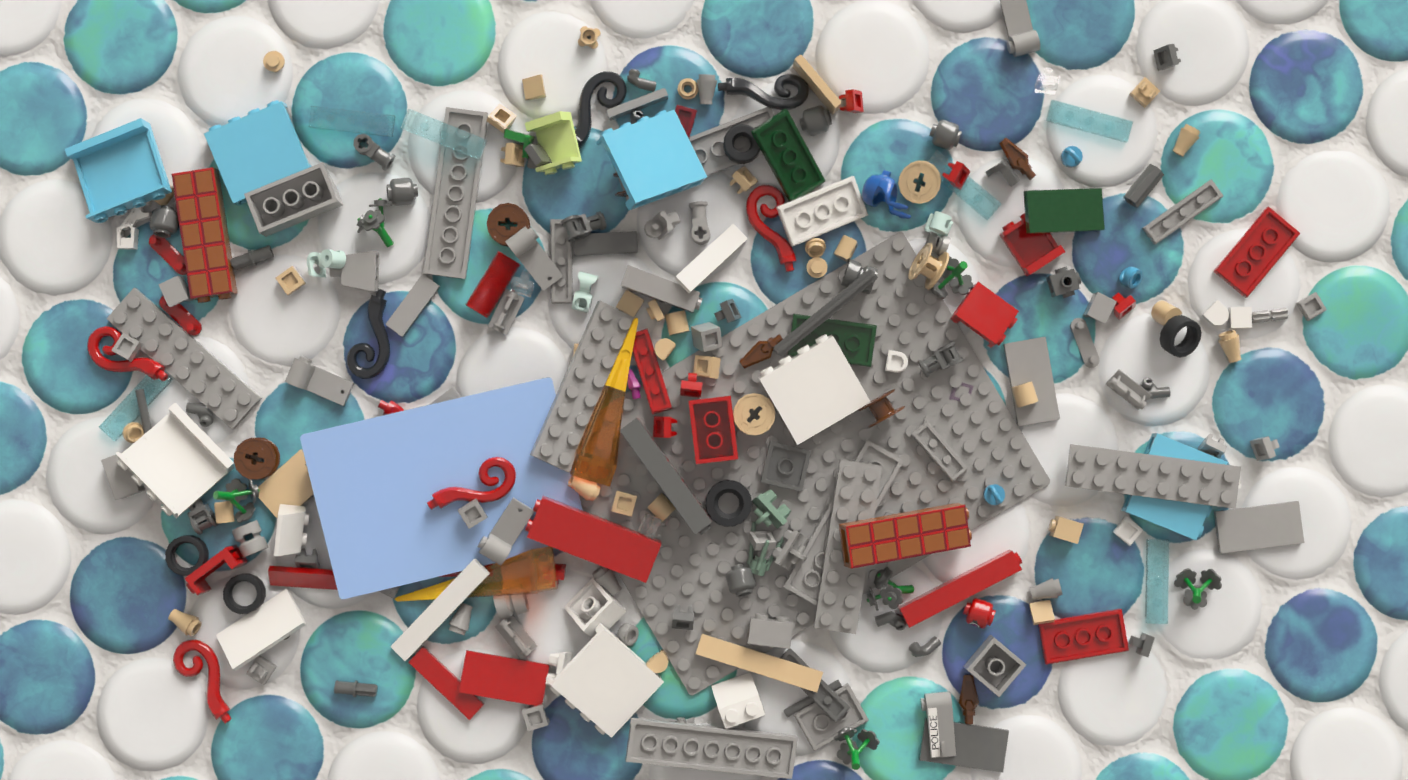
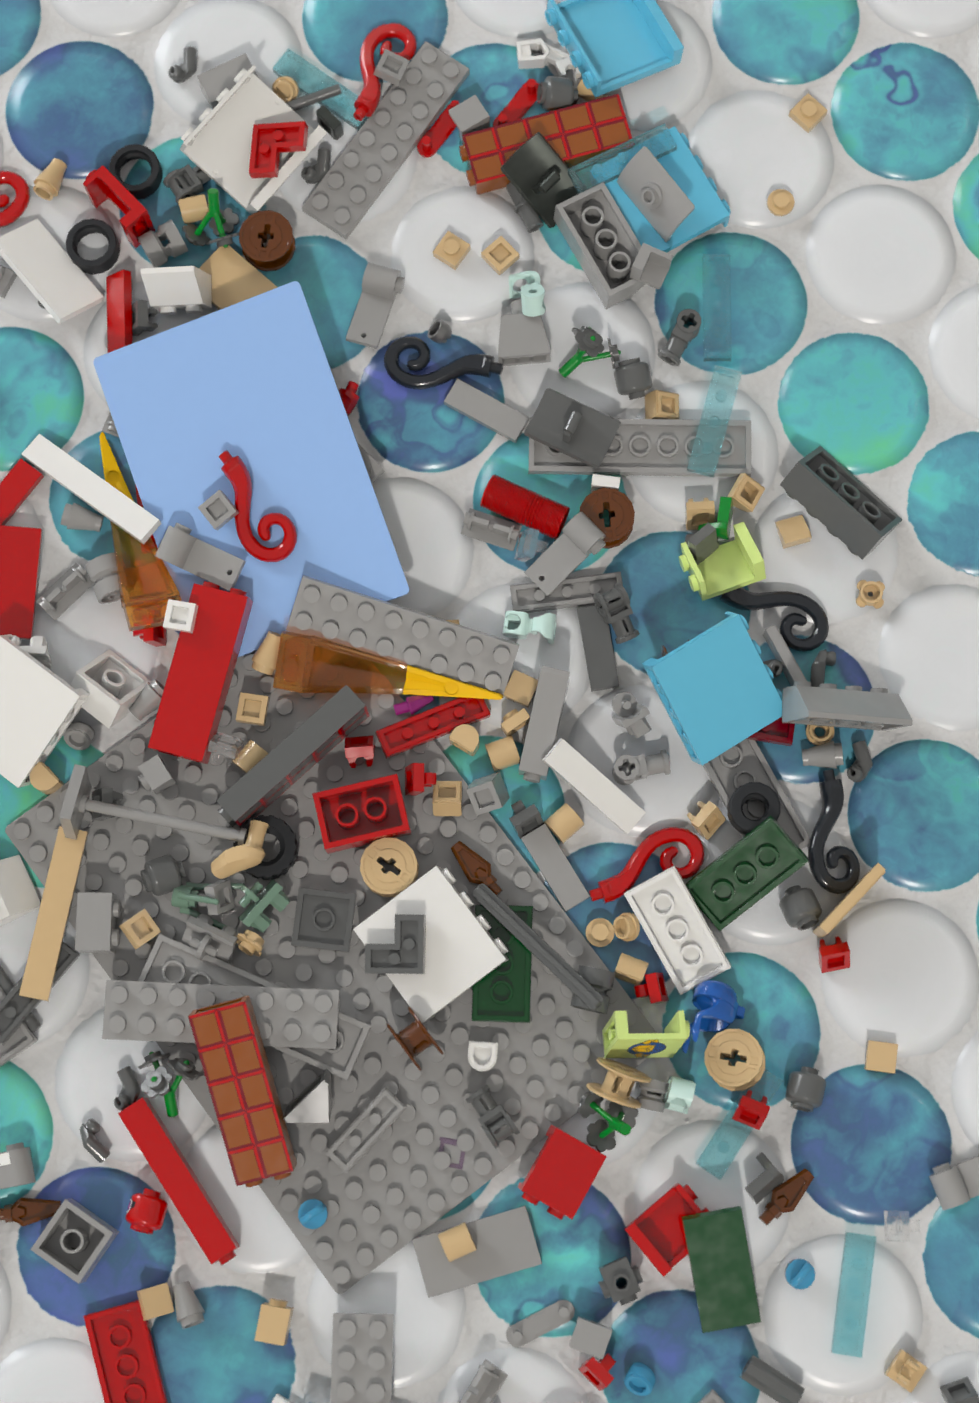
camera: 90 degrees right, 10 degrees down
none -> light grey tile [59,764,248,845]
none -> tan plate [119,908,161,950]
none -> light grey plate [138,754,176,794]
none -> white tile [163,599,198,633]
none -> dark grey arm [168,47,197,83]
none -> tan arm [211,820,269,879]
none -> tan plate [236,930,265,957]
none -> red plate [249,121,308,179]
none -> slope [283,1069,332,1123]
none -> pearl dark grey tile [316,105,343,140]
none -> dark grey plate [365,914,426,974]
none -> flat silver hinge [428,319,452,344]
none -> tan plate [433,231,471,270]
none -> pearl dark grey shield [501,132,587,228]
none -> light grey tile [521,824,590,912]
none -> dark grey shield [524,388,621,469]
none -> tan brick [544,803,584,844]
none -> clear light blue tile [567,123,677,194]
none -> white tile [591,474,620,492]
none -> yellowish green panel [602,1010,690,1058]
none -> light grey shield [617,146,695,242]
none -> light grey panel [629,243,673,290]
none -> red tile [634,972,669,1004]
none -> tan slope [645,390,679,420]
none -> dark grey slope [780,446,903,560]
none -> light grey slope [782,681,913,731]
none -> tan plate [789,93,828,133]
none -> dark grey arm [847,740,873,782]
none -> tan tile [865,1040,898,1074]

